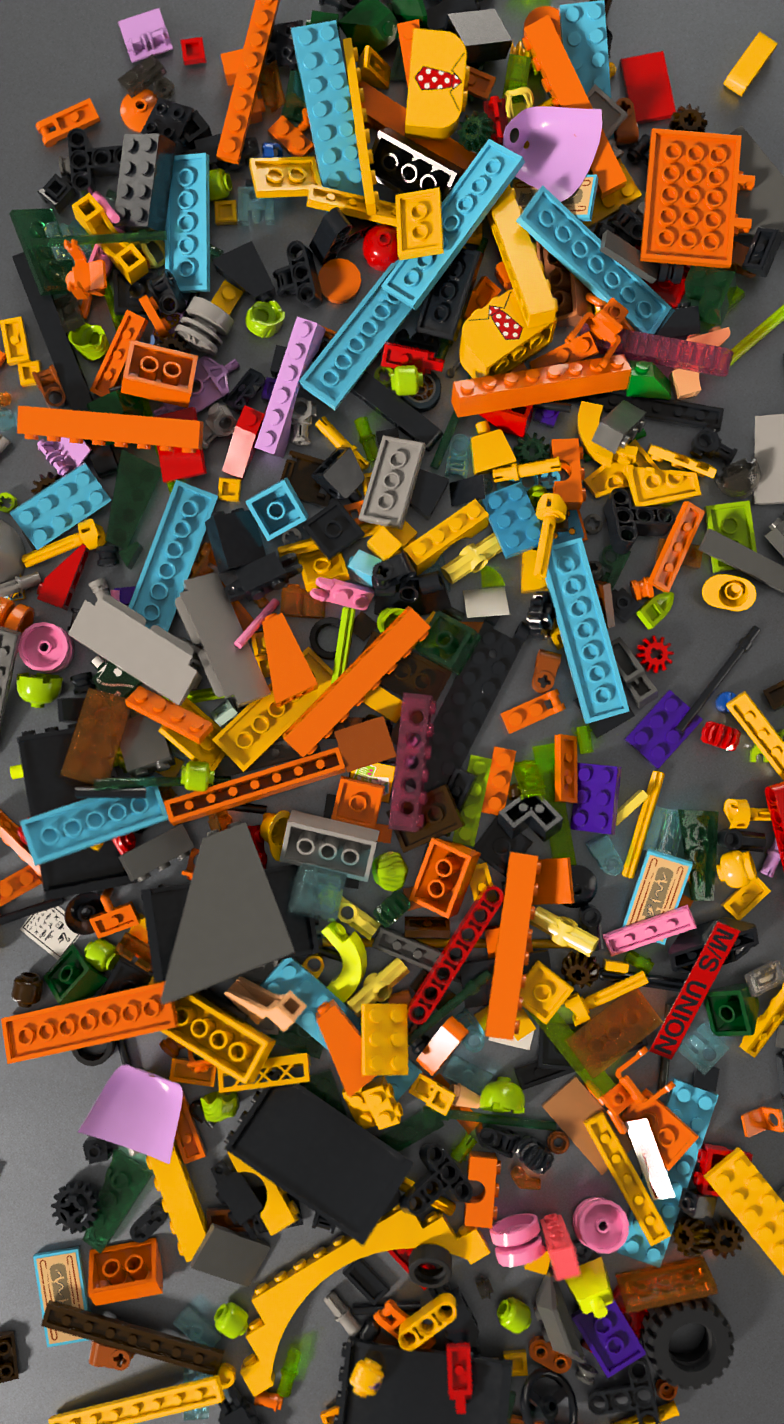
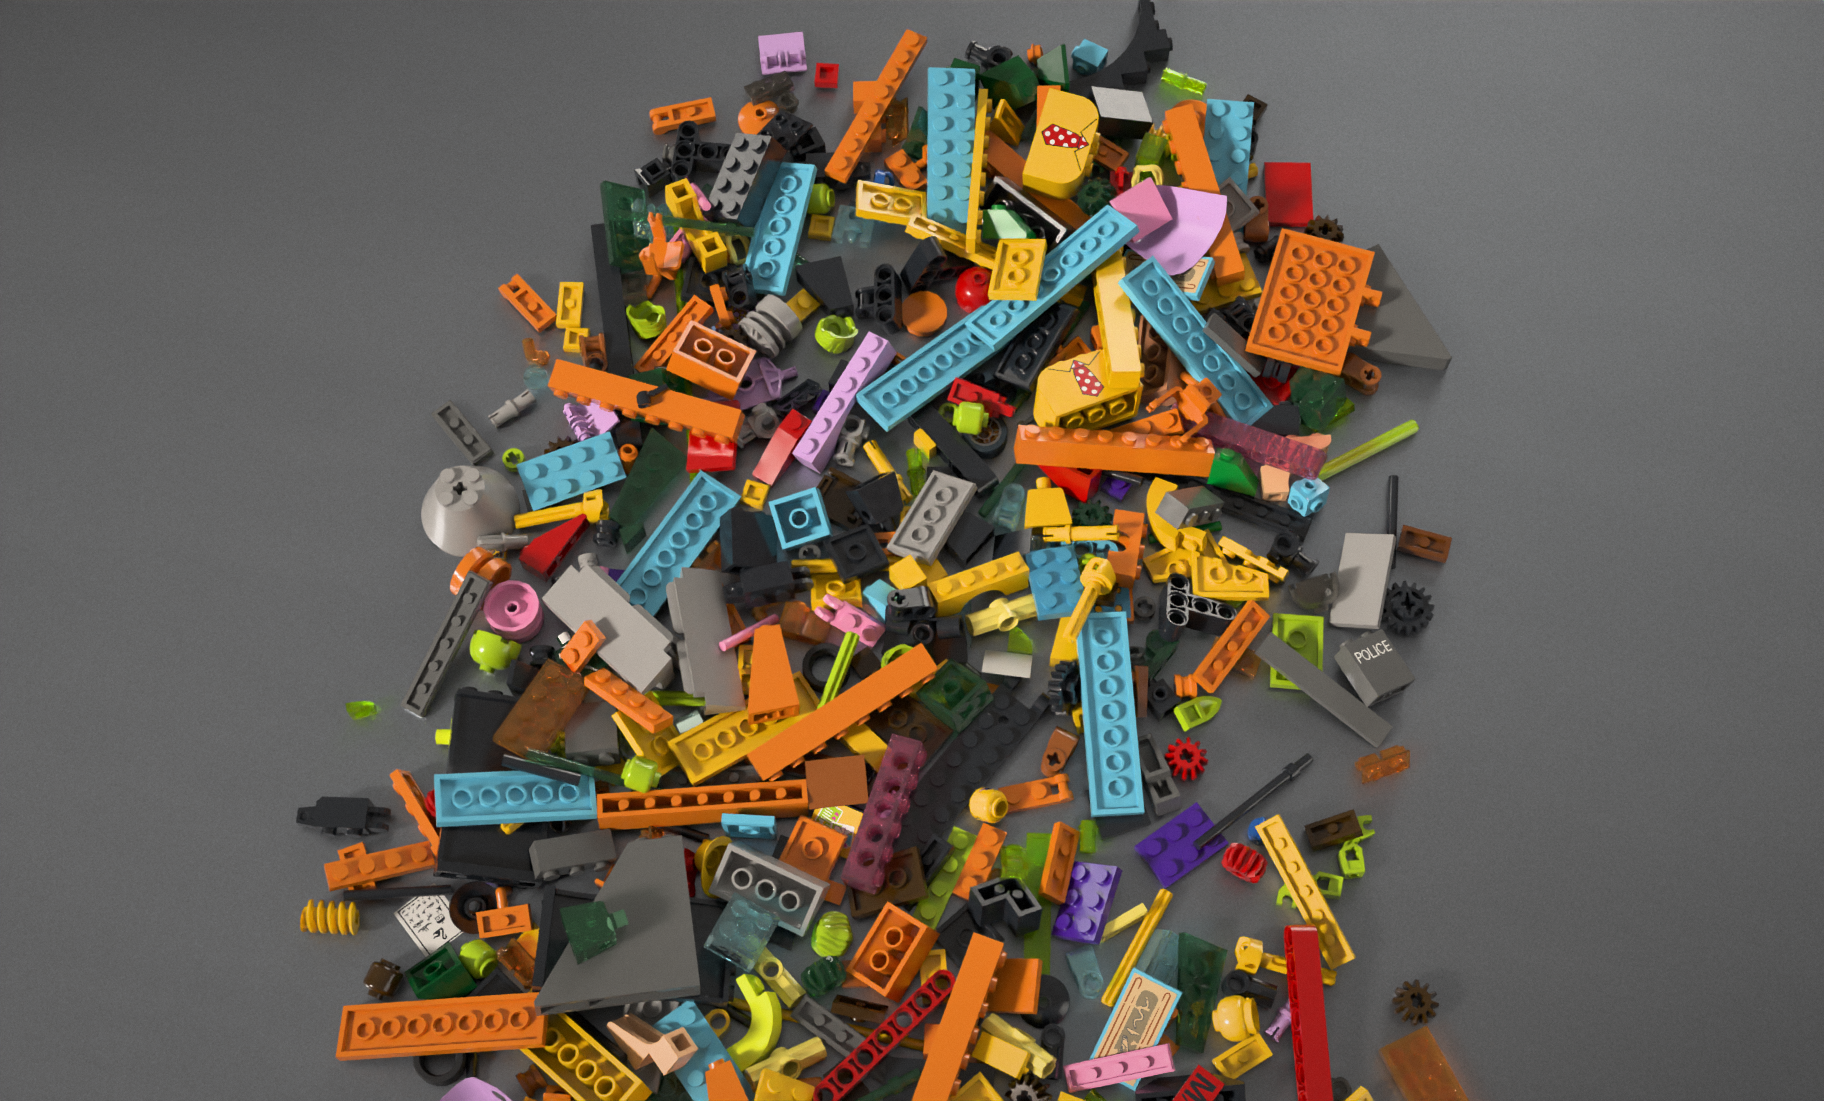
camera: 15 degrees right, 20 degrees down
red plate [112,833,136,855] -> none
black hinge [263,20,303,72] -> none
yellow piece [702,574,756,611] -> none
yellow beam [723,31,778,97] -> none
black slope [742,227,782,277] -> none
none -> orange plate [559,620,606,673]
none -> clear green torso [560,901,628,965]
none -> orange pin [618,444,638,474]
none -> black hand [636,383,669,409]
none -> medium azure tile [721,813,778,840]
none -> yellow tile [914,428,936,460]
none -> yellow head [969,787,1008,823]
none -> yellow tile [971,1031,1031,1080]
none -> slope [983,205,1036,239]
none -> bright pink tile [1110,177,1172,243]
none -> medium azure brick [1288,473,1330,517]

